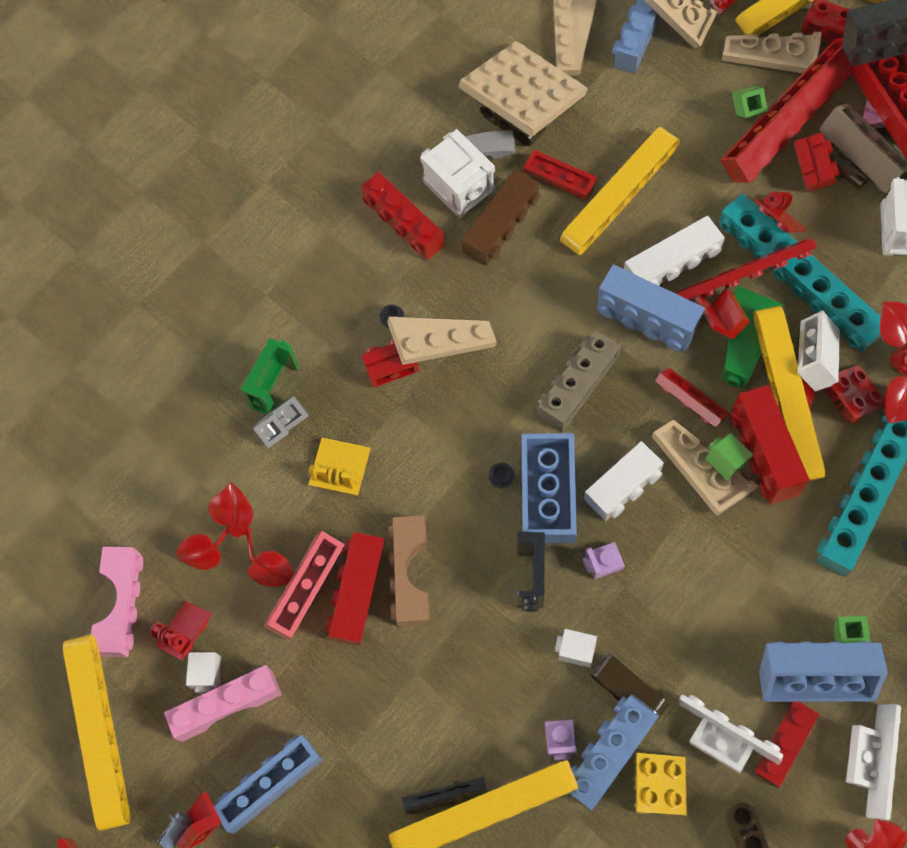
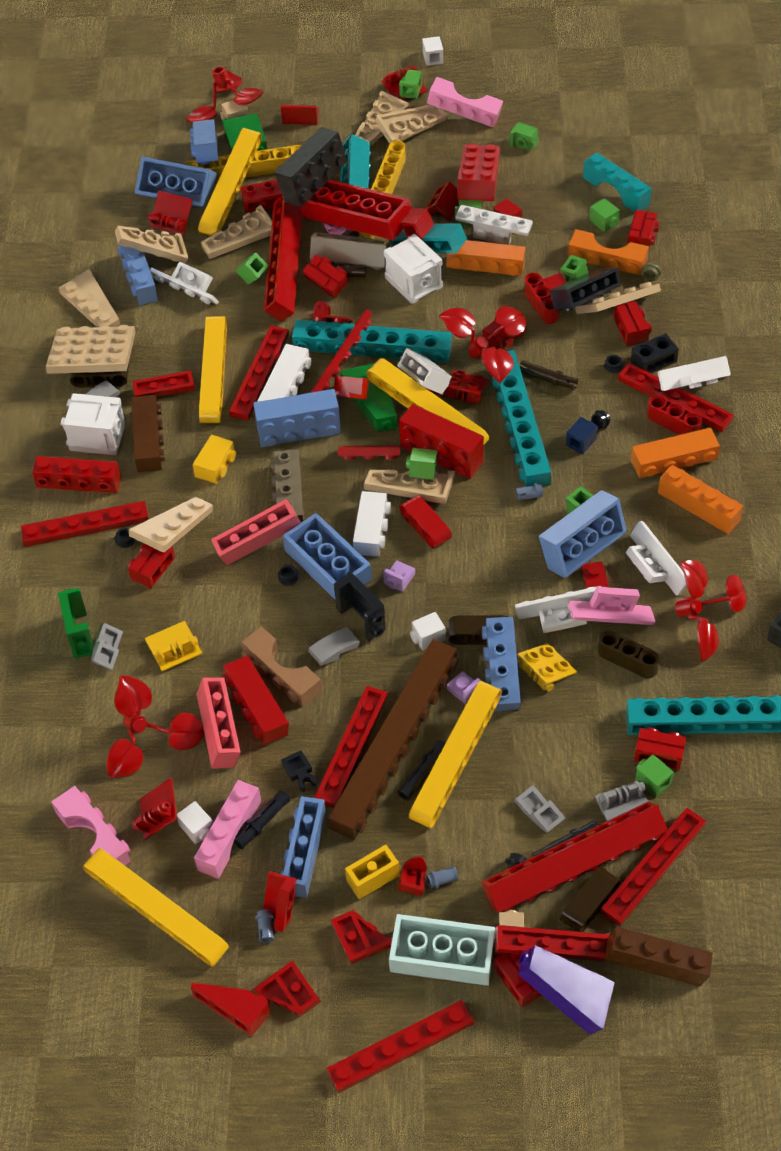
camera: 45 degrees left, 15 degrees down
none -> red plate [21,501,149,547]
none -> white bracket [150,261,219,305]
none -> yellow brick [193,435,236,484]
none -> coral brick [211,499,301,565]
none -> red plate [229,325,289,421]
none -> black pin [233,790,290,850]
none -> black plate [281,750,316,792]
none -> light grey slope [308,627,360,666]
none -> red plate [314,685,388,808]
none -> reddish brown brick [328,639,459,840]
none -> red beam [399,495,452,549]
none -> sand blue pin [516,483,543,501]
none -> bright pink bracket [568,587,655,625]

